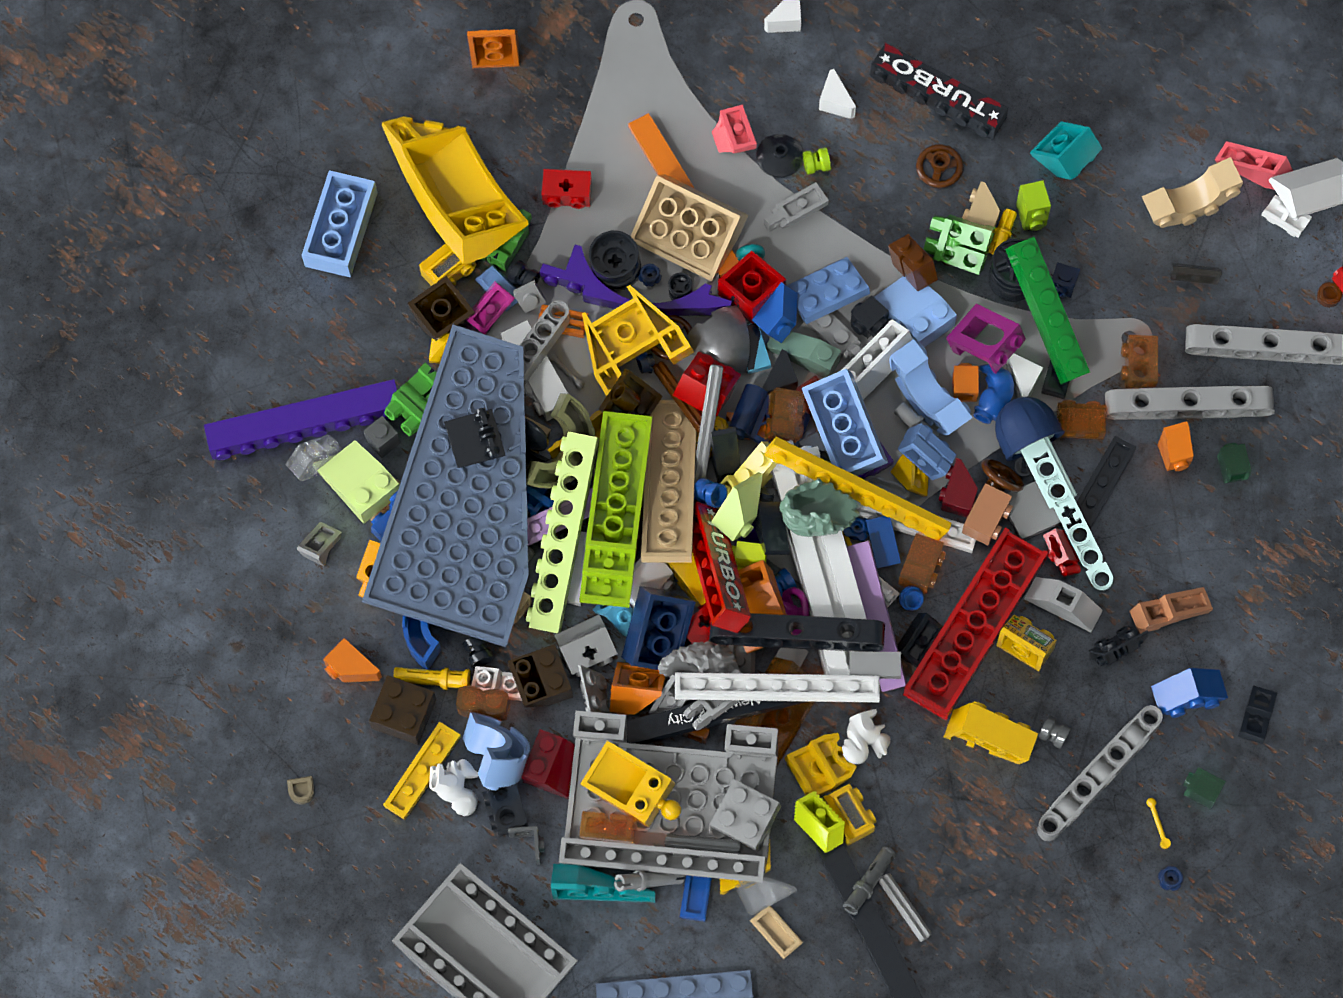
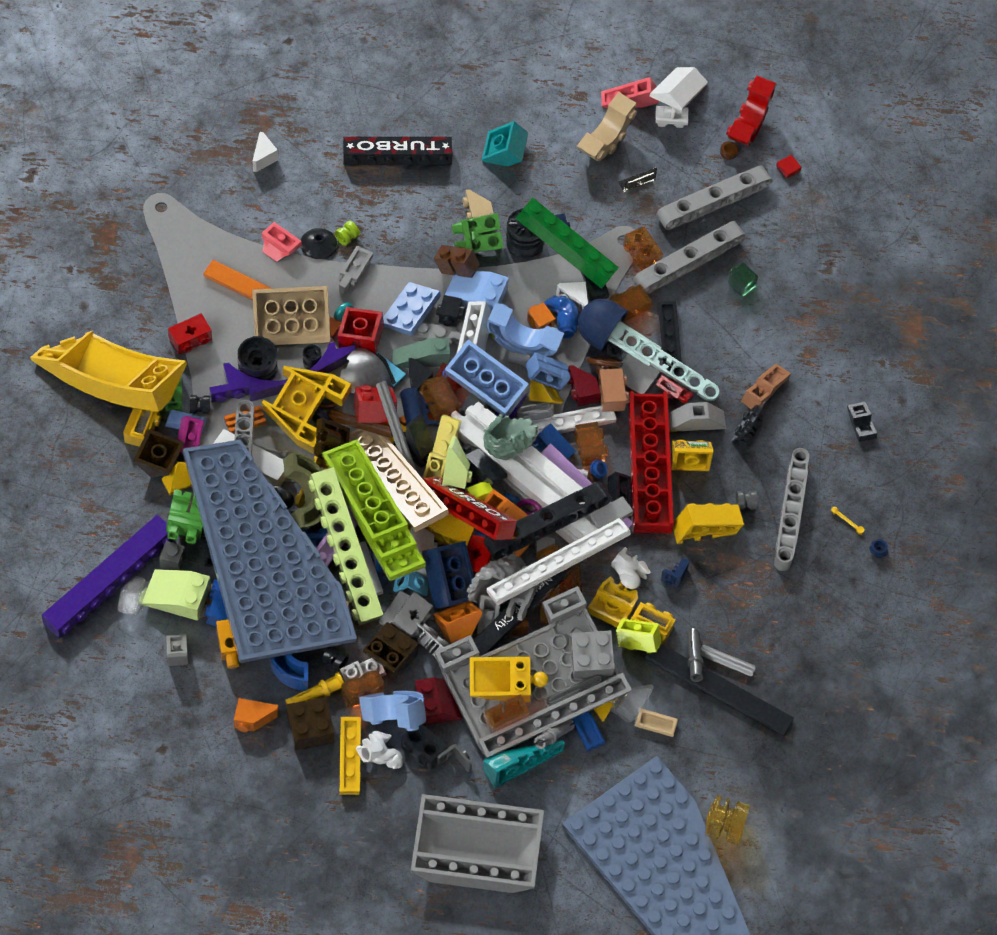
camera: 40 degrees left, 10 degrees down
dark tan tile [287,776,315,804] -> none
light blue brick [302,170,378,278] -> none
black hinge [444,408,506,468] -> none
orange slope [467,29,519,68] -> none
light grey plate [513,280,546,313] -> none
dark blue plate [638,264,662,287] -> none
blue wheel [694,478,727,508] -> none
blue slope [752,282,798,343] -> none
yellow plate [764,437,951,541] -> none
white slope [819,69,856,119] -> none
reddish brown piece [916,144,963,188] -> none
magenta panel [946,303,1026,374] -> none
yellow axle [988,209,1017,255] -> none
lime brick [1016,180,1051,231] -> none
blue brick [1151,668,1228,718] -> none
orange slope [1158,421,1194,471] -> none
clear green brick [1183,767,1226,809] -> none
none -> dark blue bracket [661,558,690,588]

